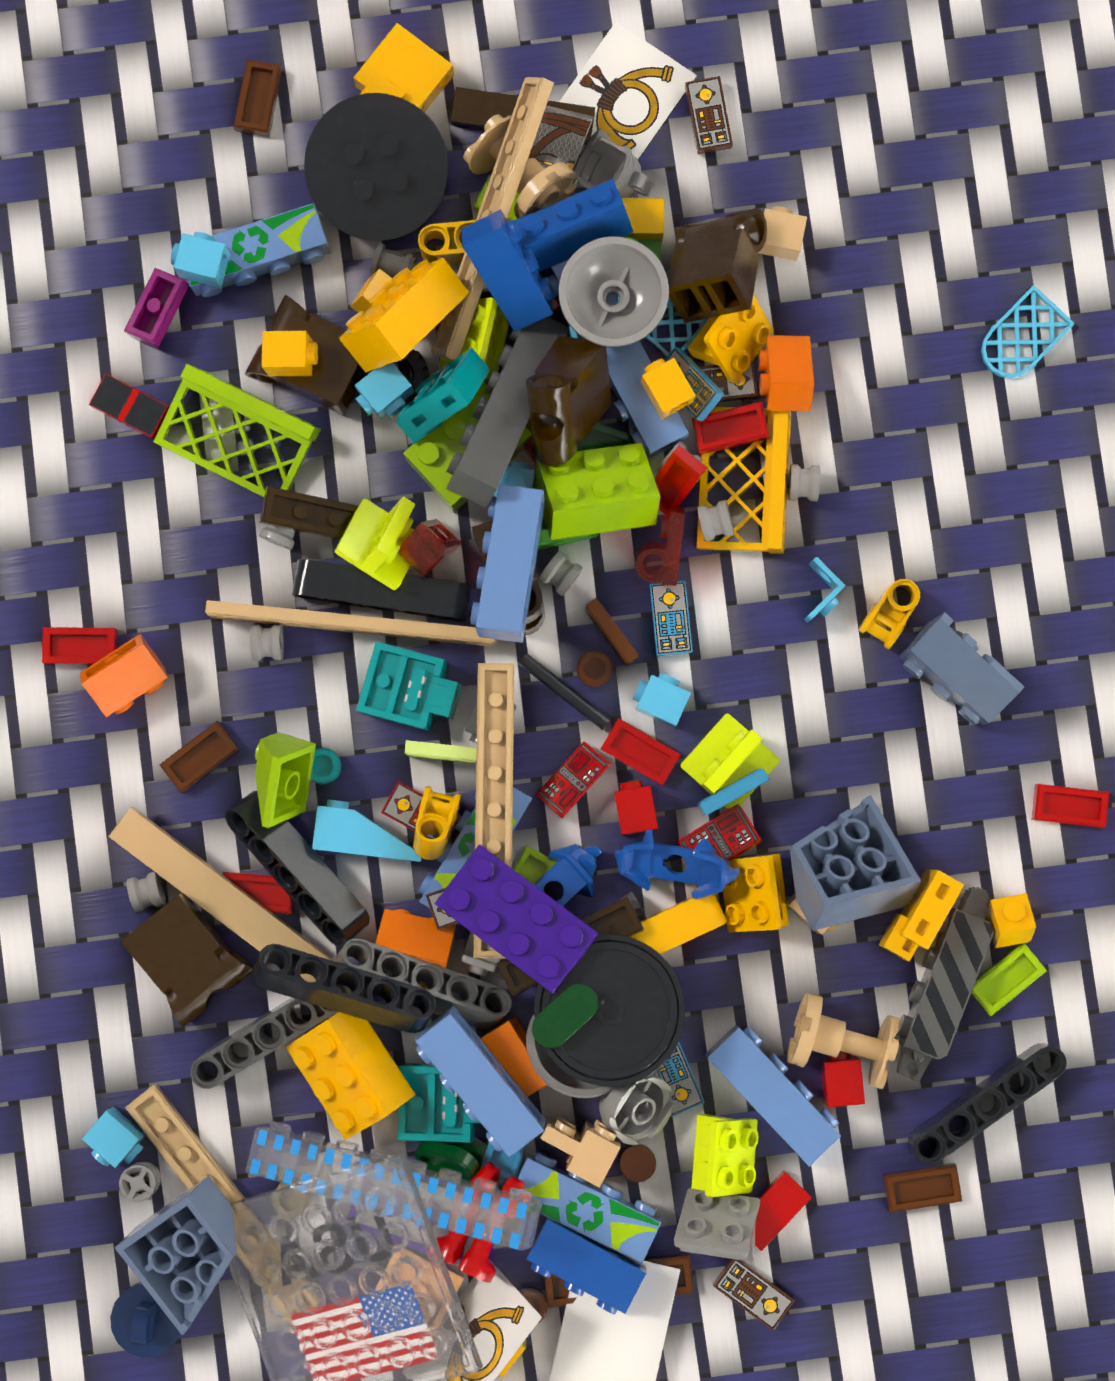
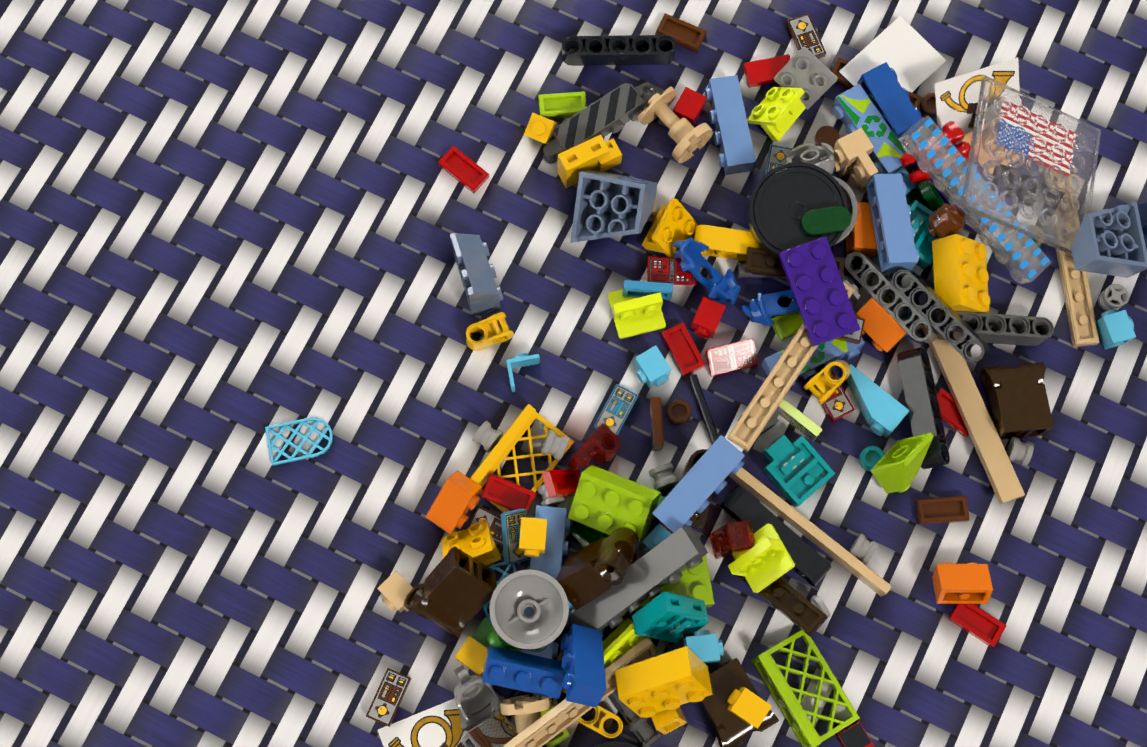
camera: 150 degrees left, 10 degrees down
none -> reddish brown head [927,204,966,238]

